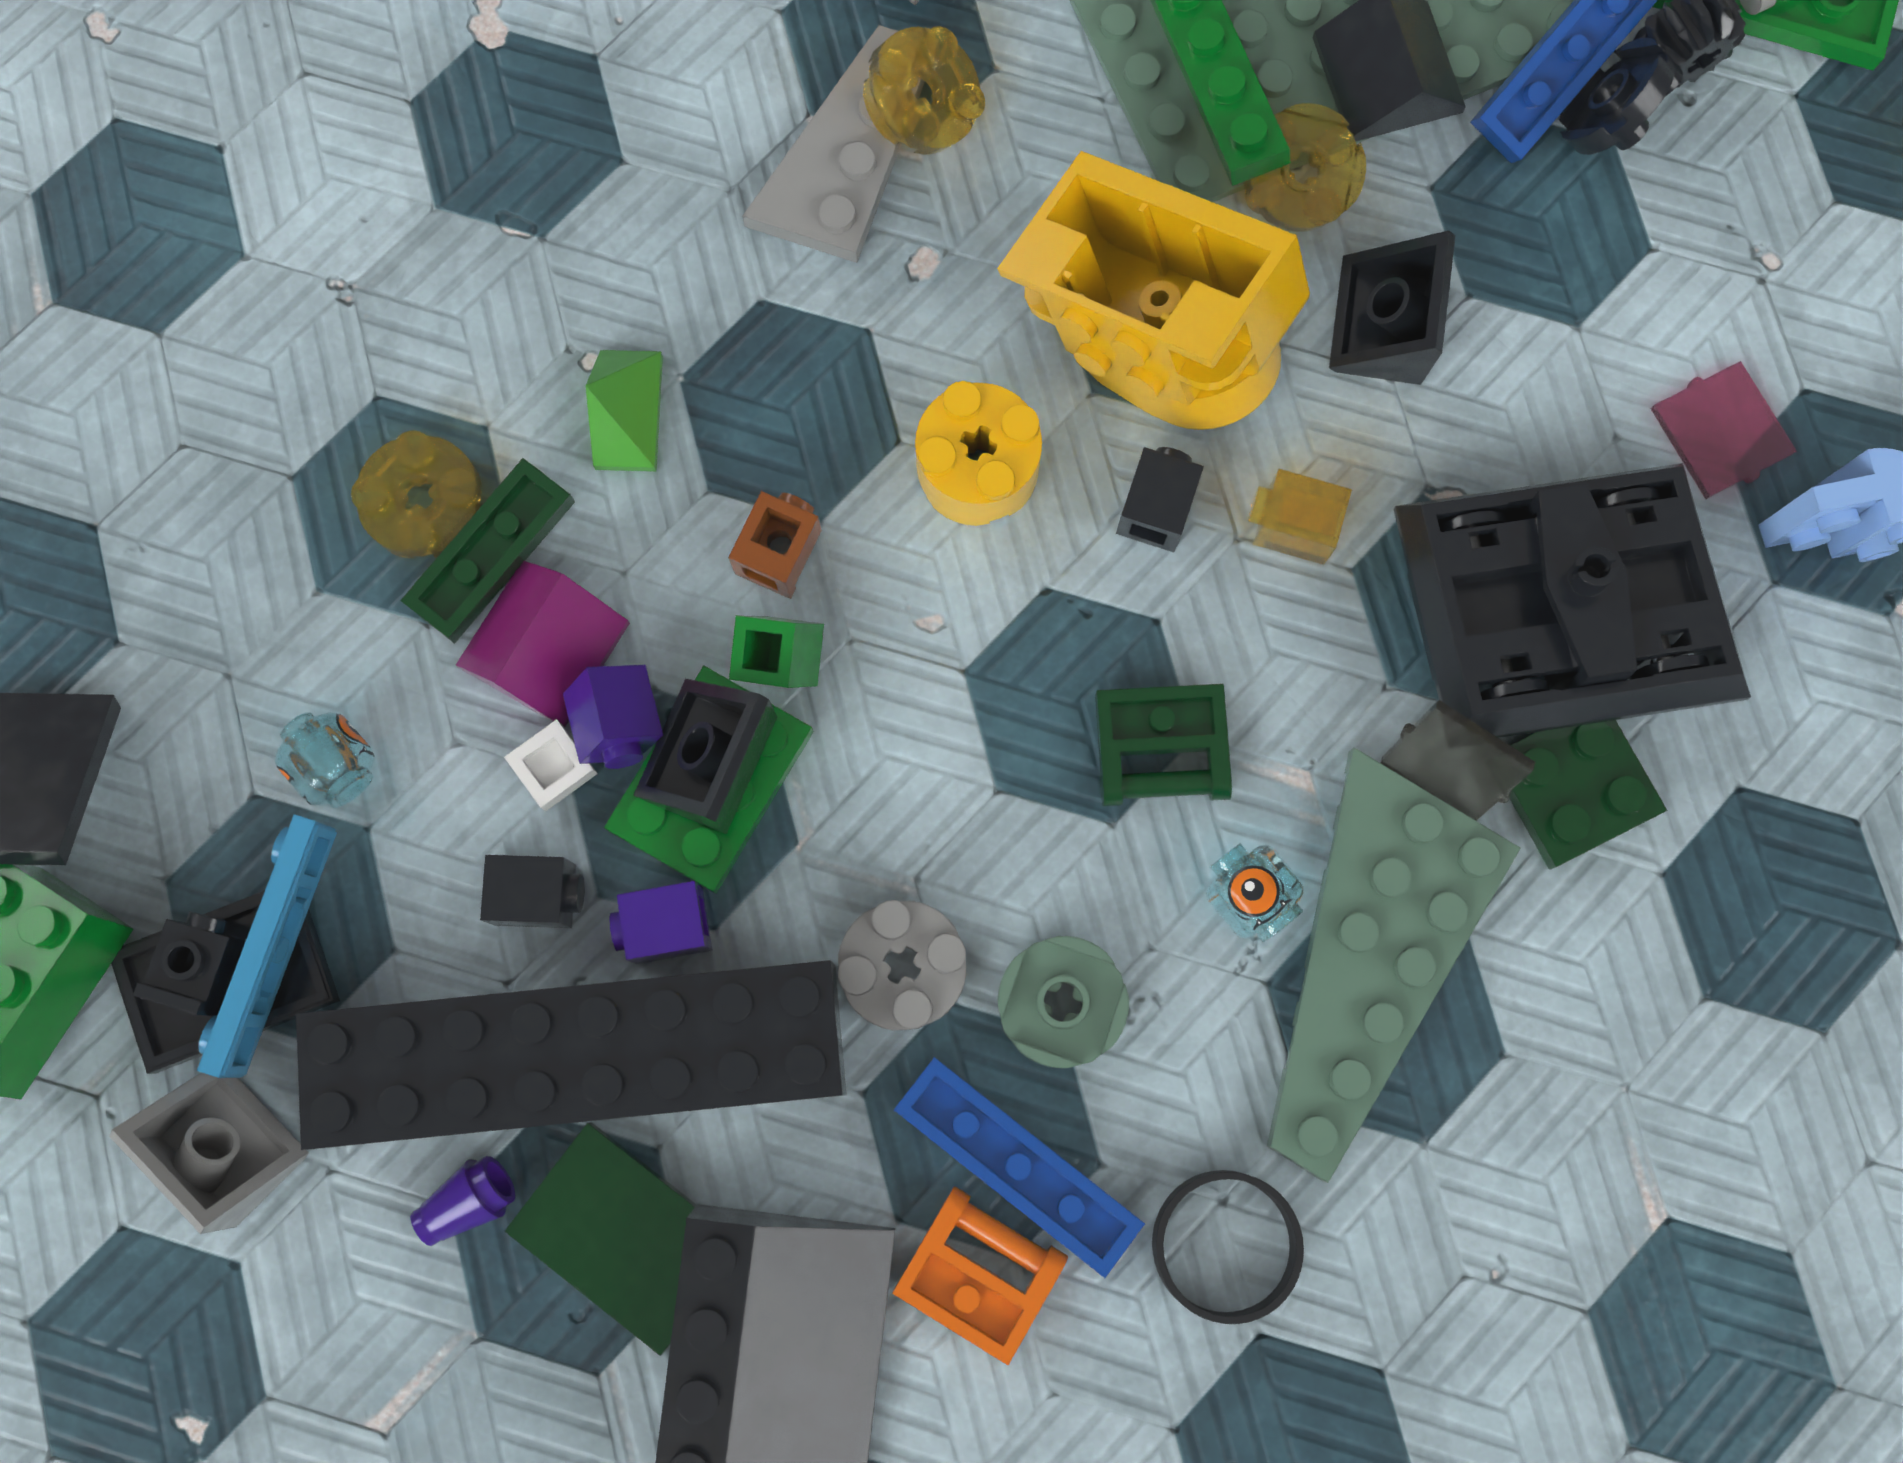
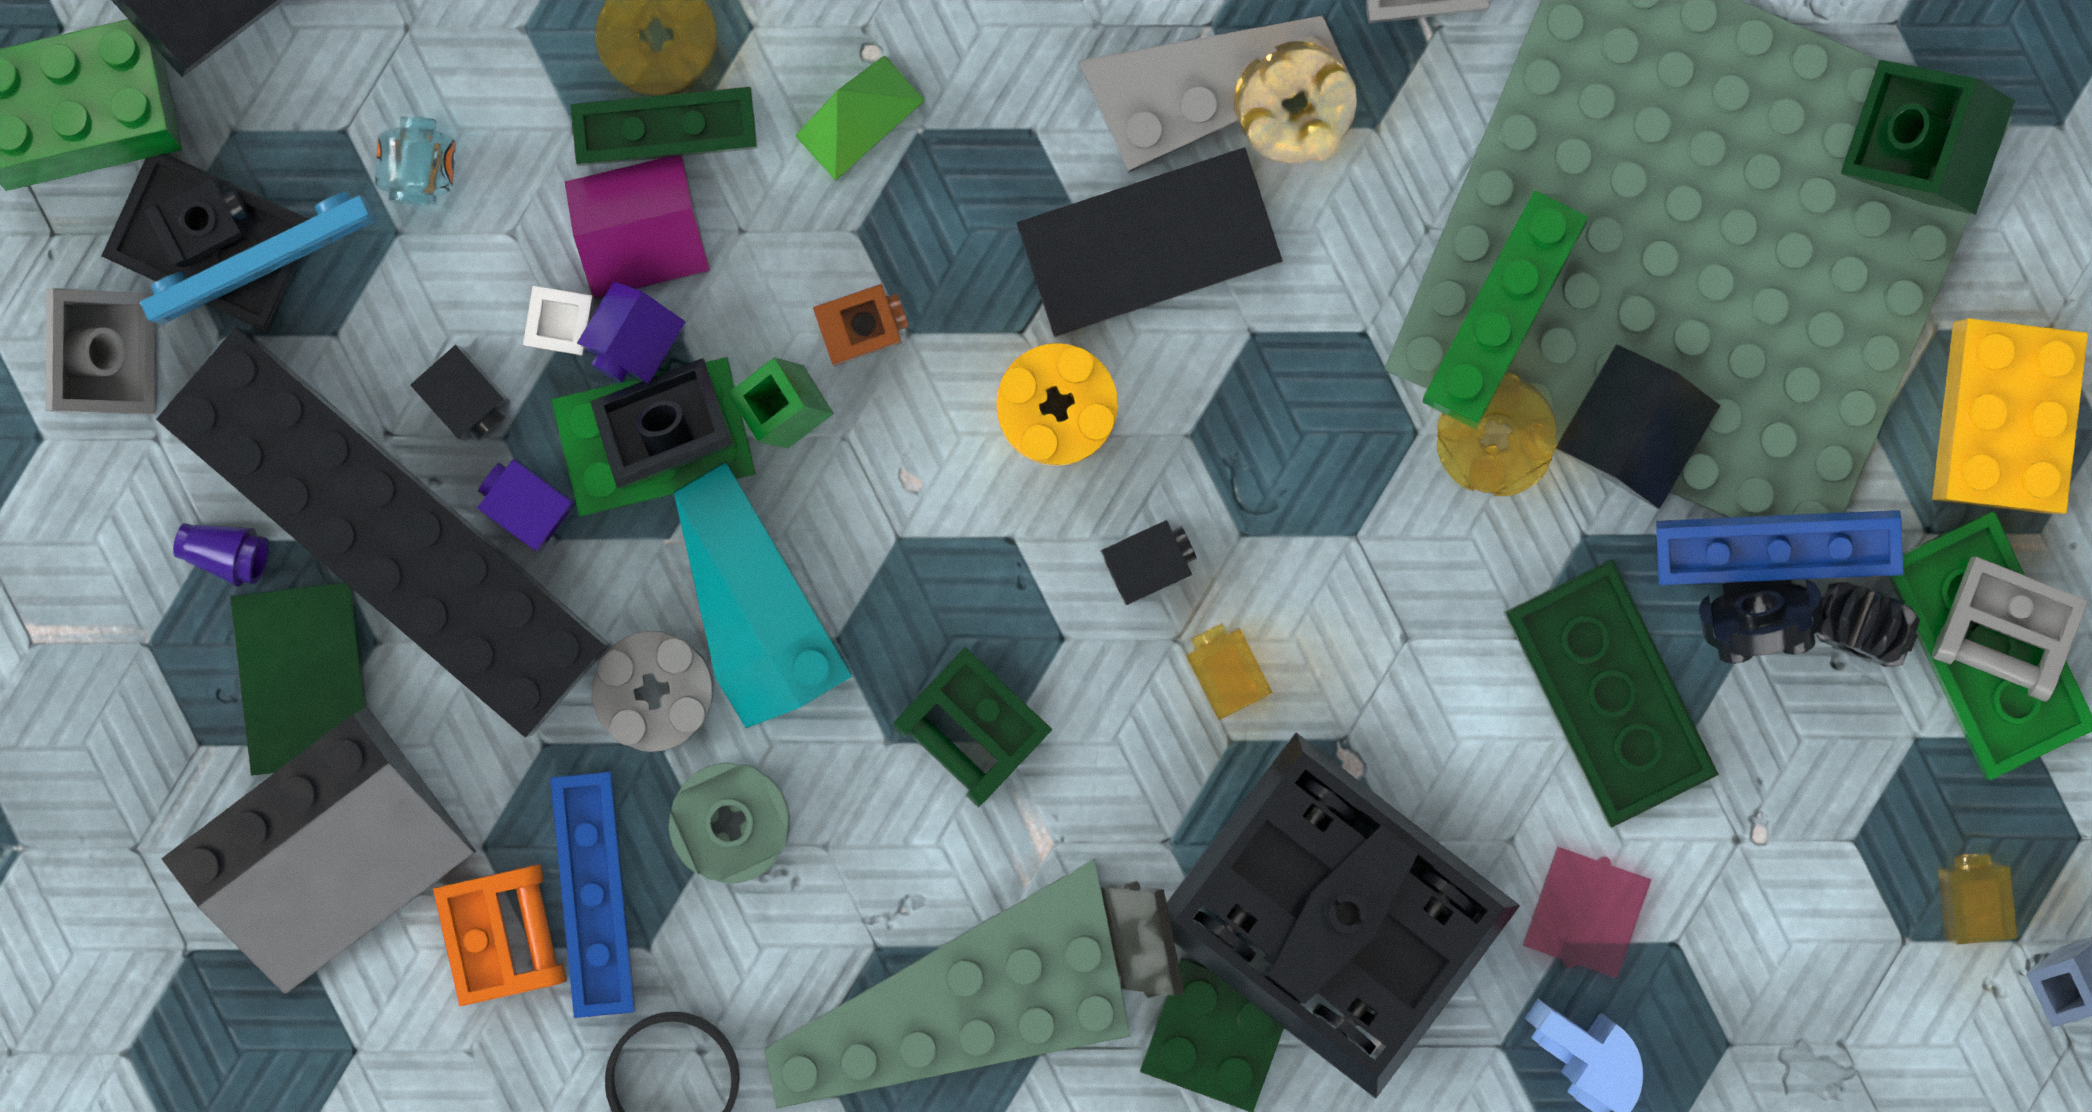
camera: 50 degrees right, 10 degrees up
yellow brick [997,151,1310,430] -> none
clear light blue head [1206,843,1304,942] -> none
black slope [1329,230,1456,385] -> none
none -> teal wedge [674,461,852,728]
none -> black tile [1016,147,1283,337]
none -> dark green tile [1503,559,1719,828]

